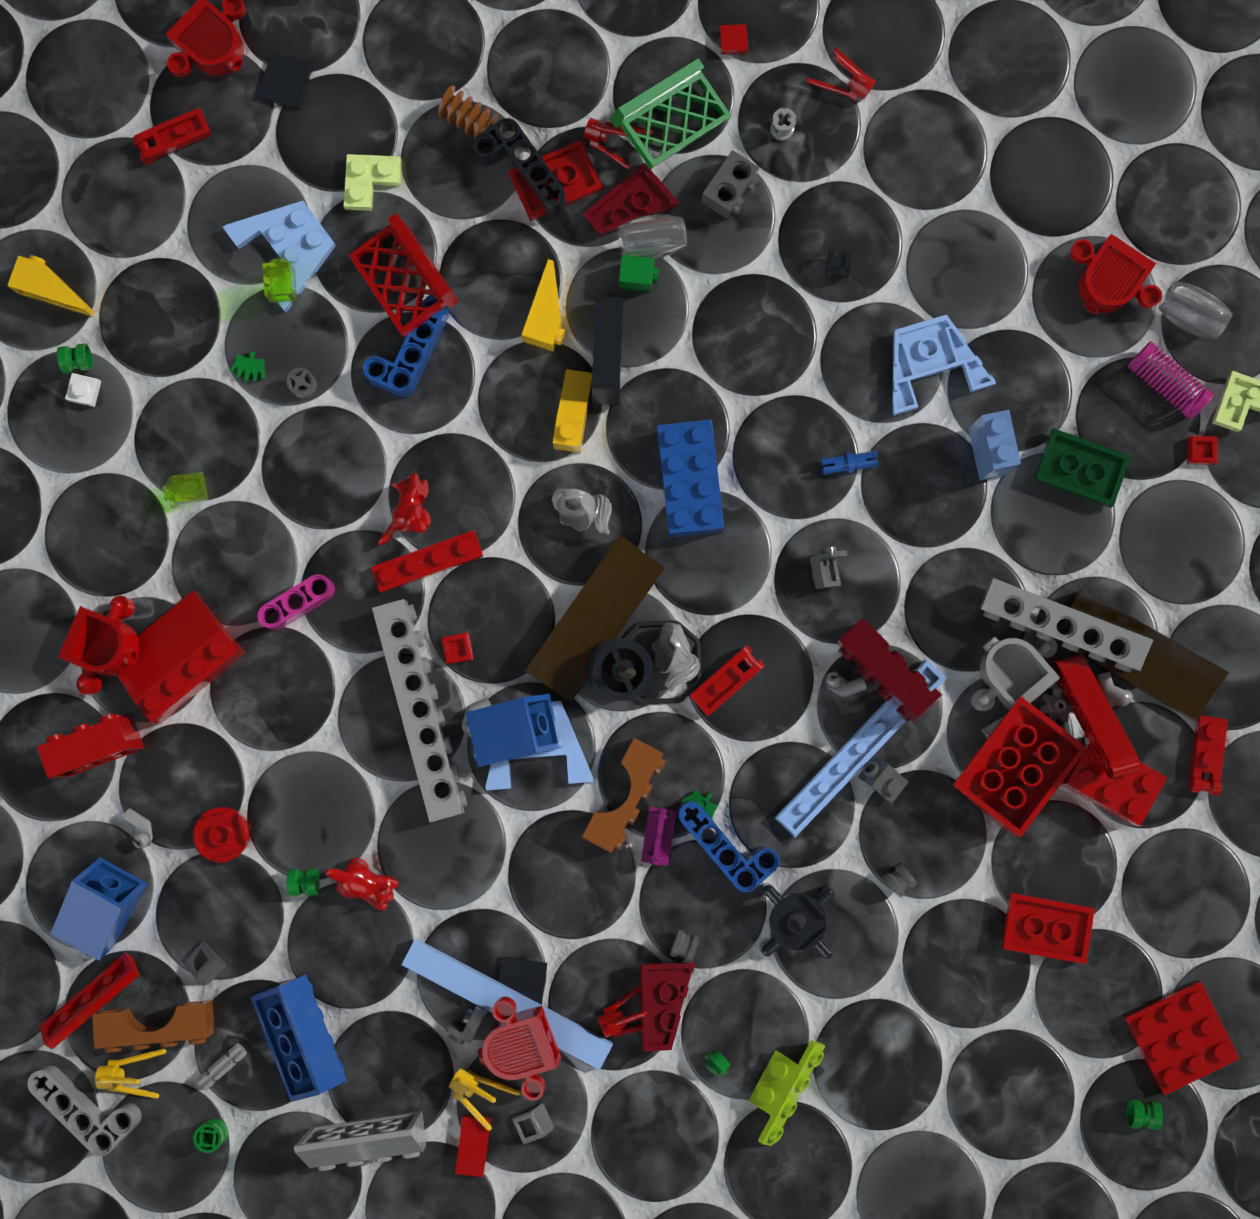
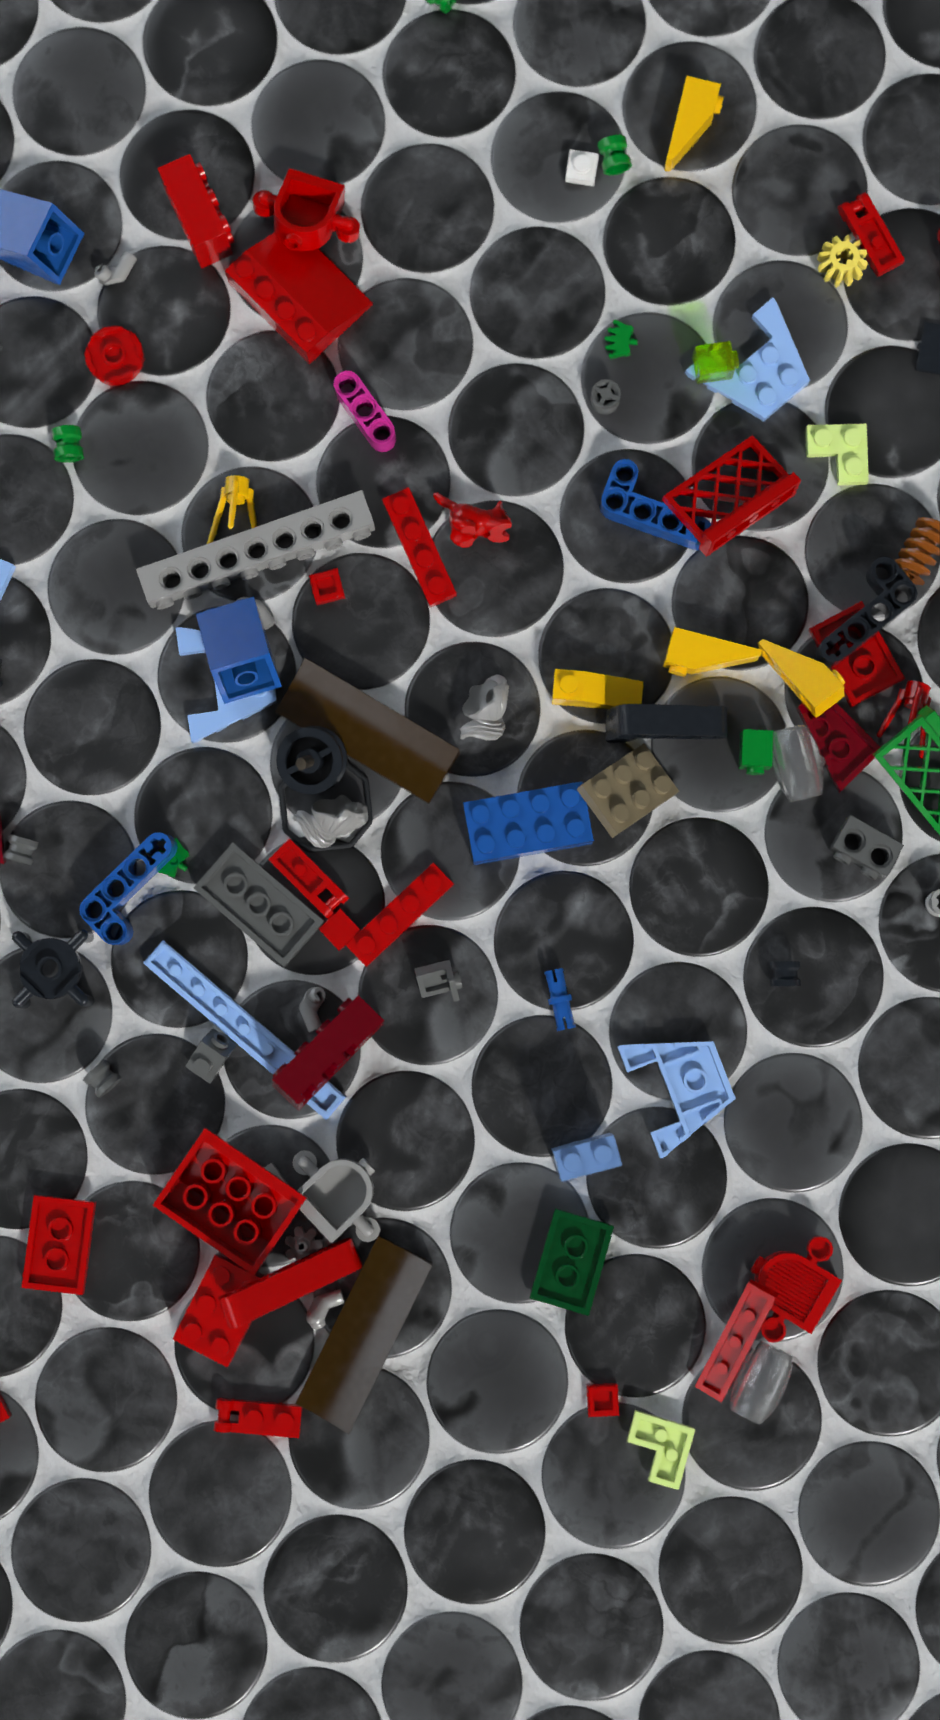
camera: 90 degrees right, 0 degrees up
clear neon green bracket [163,472,208,509] -> none
red animal [325,858,399,911] -> none
dark orange arch [582,738,666,853] -> none
magenta hinge [641,806,677,866] -> none
light grey brick [979,577,1153,673] -> none
dark pink piece [1128,341,1214,419] -> none
none -> dark grey plate [193,843,324,967]
none -> yellow plant [207,475,257,544]
none -> red tile [319,908,361,951]
none -> red plate [346,862,454,967]
none -> dark tan plate [577,743,680,838]
none -> red plate [695,1279,778,1403]
none -> yellow slope [758,639,845,718]
none -> light yellow gear [817,234,868,287]

